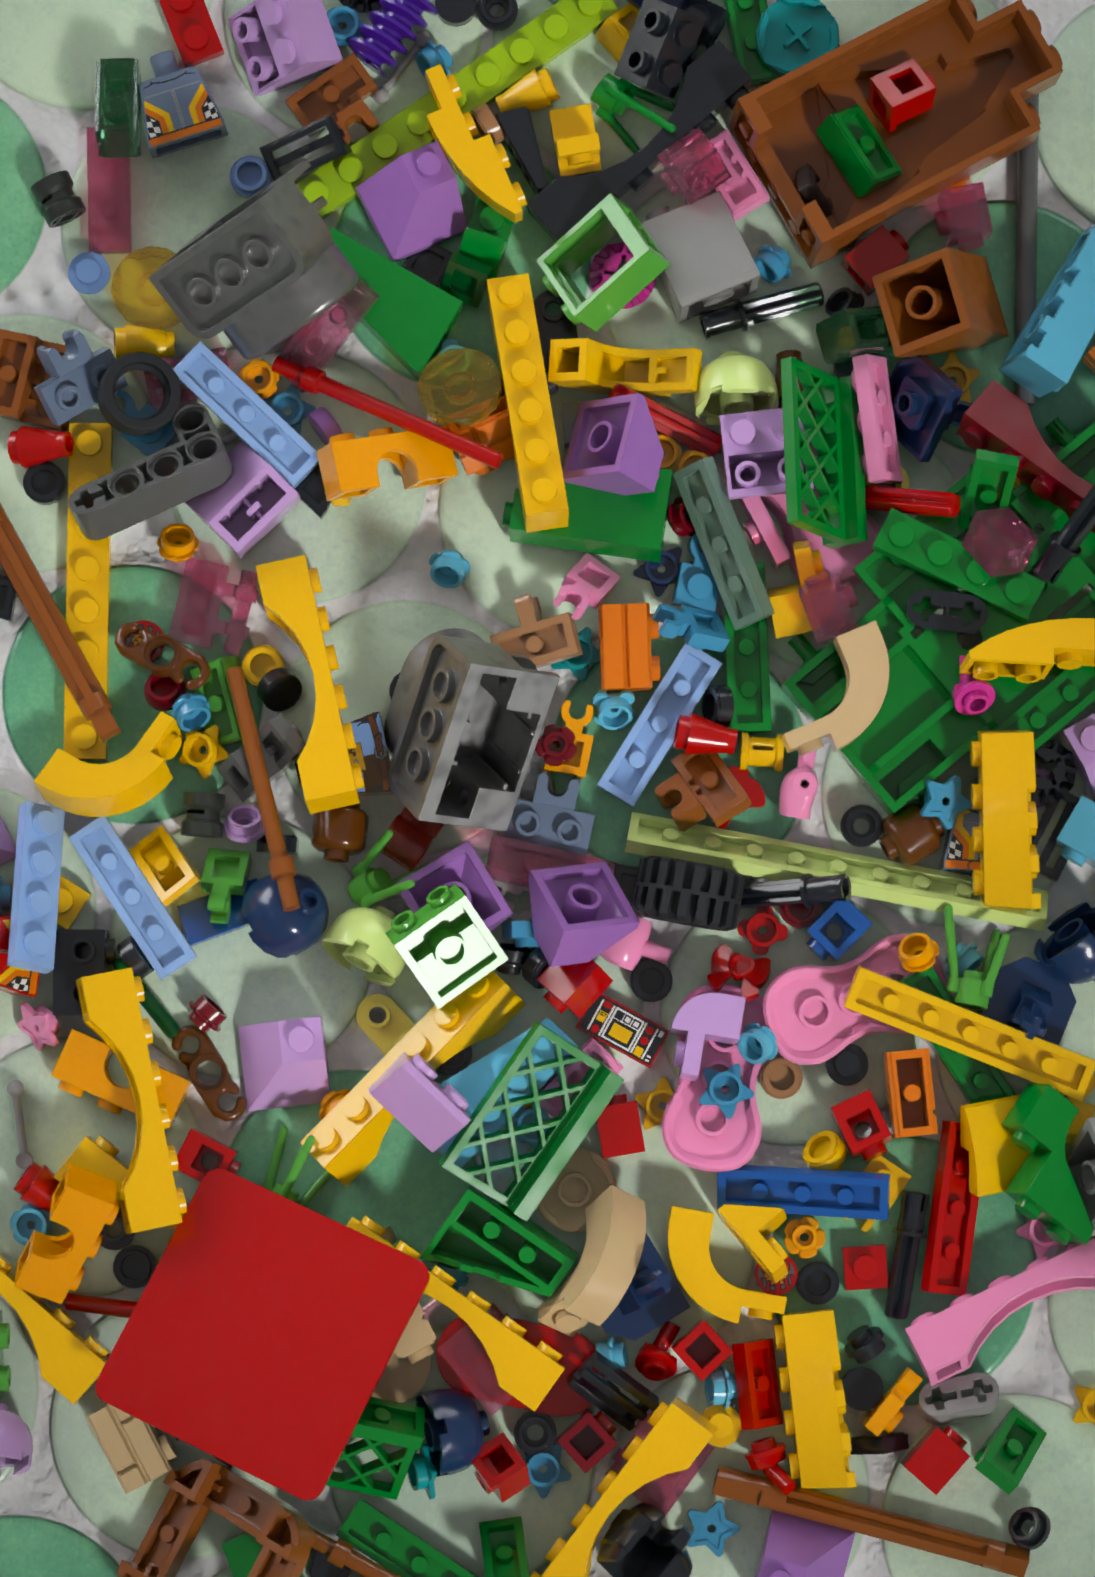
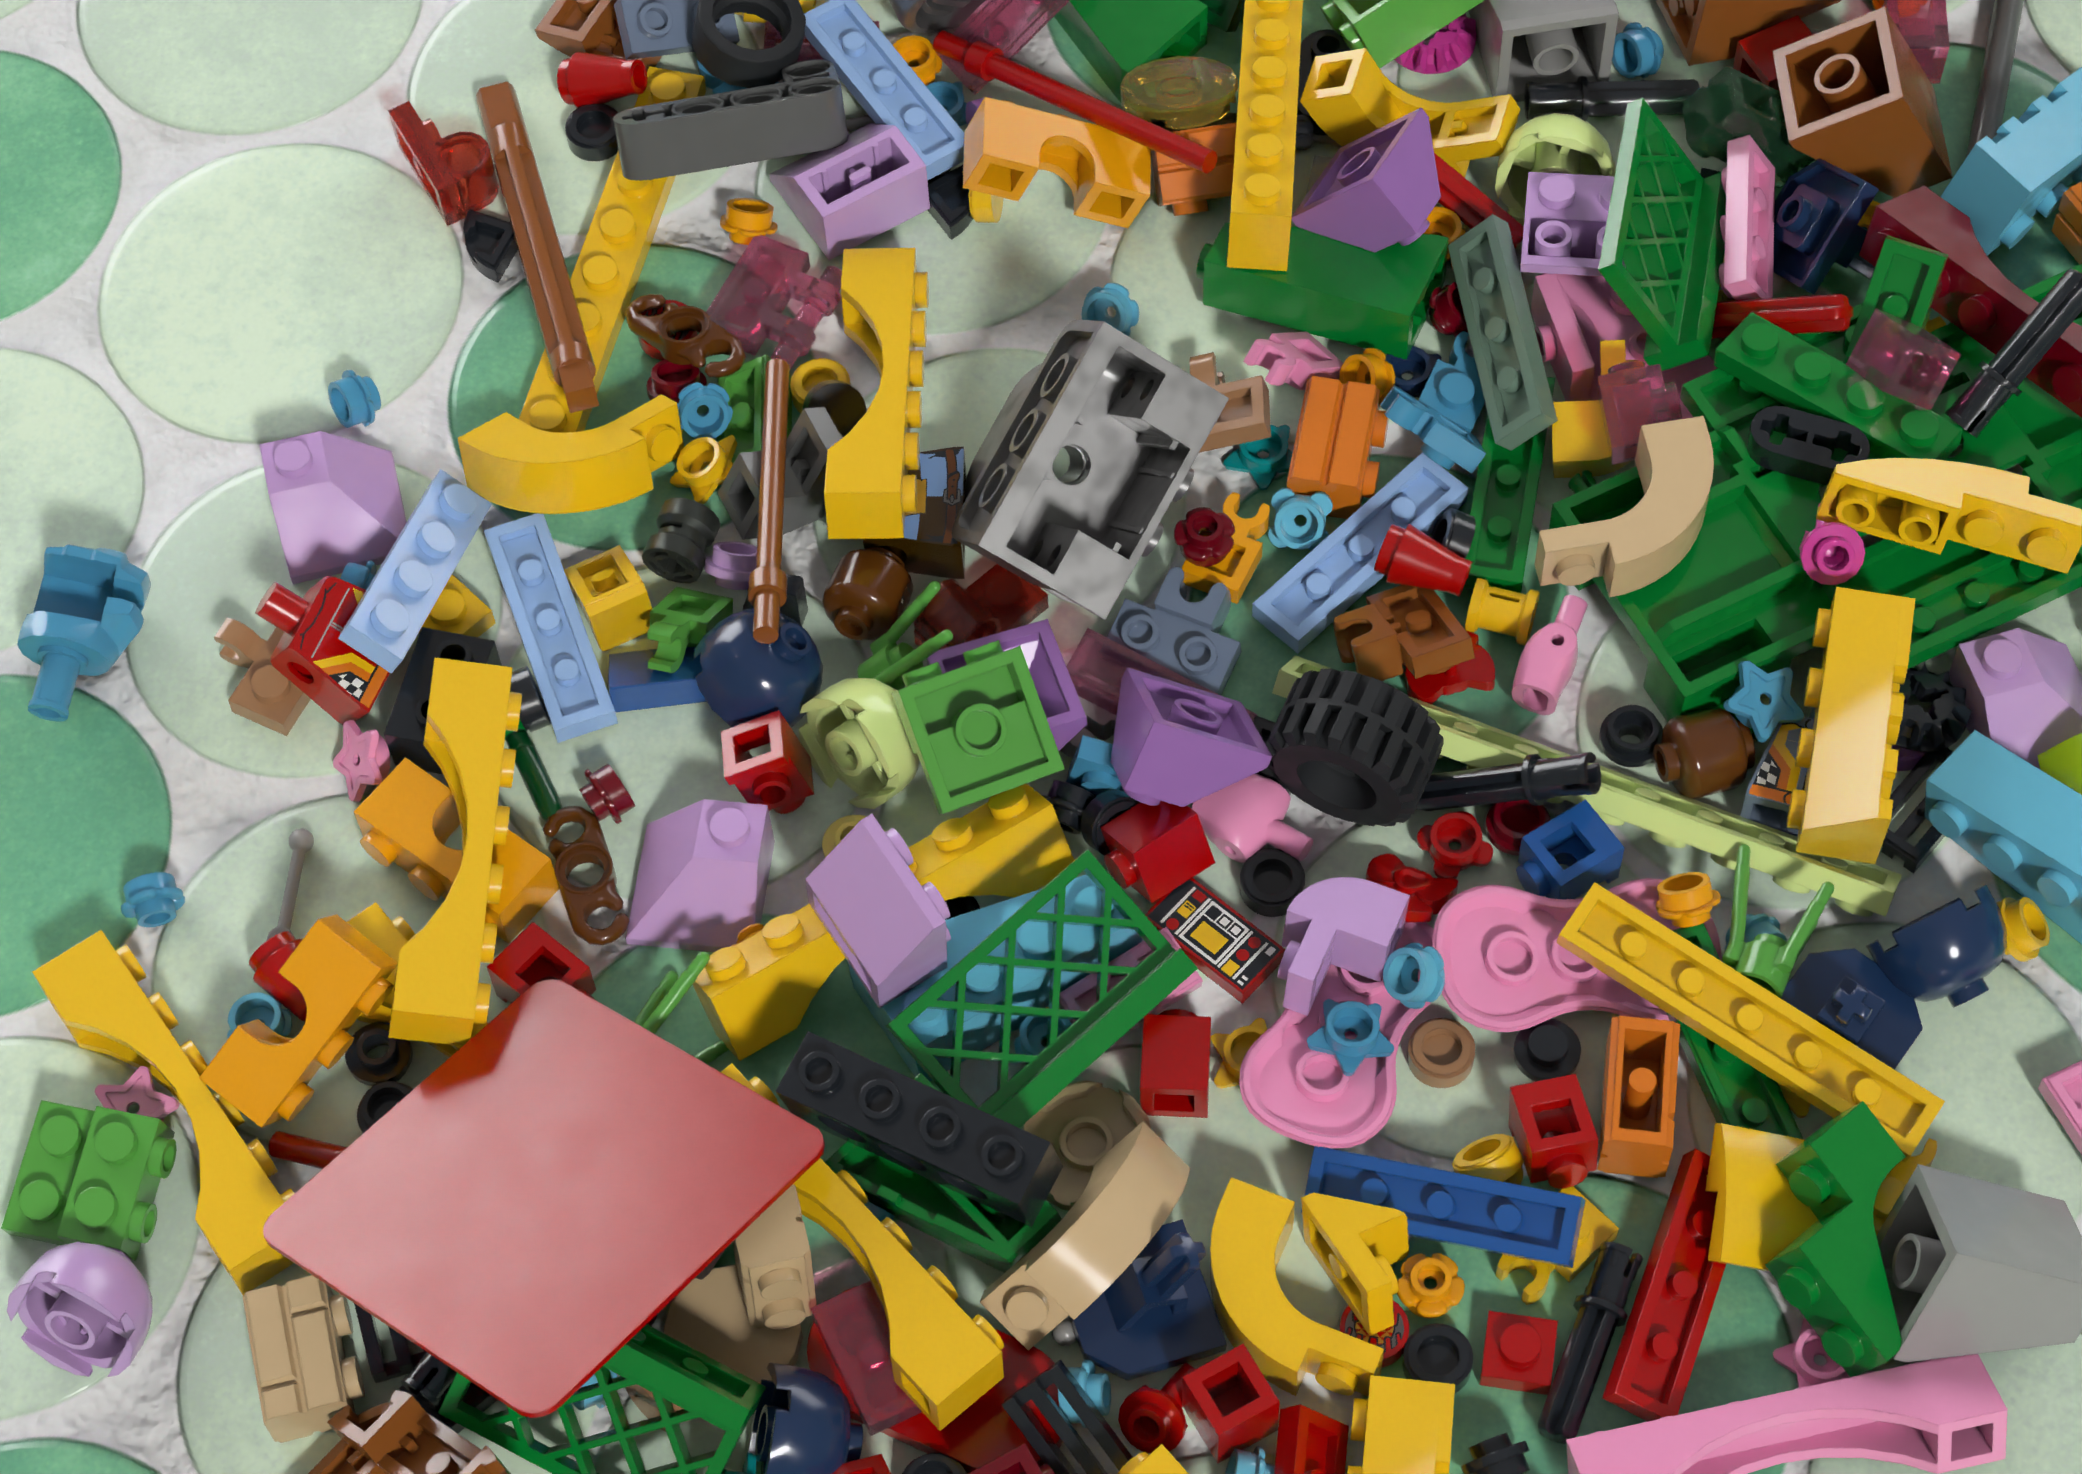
camera: 20 degrees right, 25 degrees down
none -> red brick [721,710,814,814]
none -> black brick [775,1031,1063,1227]
none -> light orange plate [1339,348,1395,407]

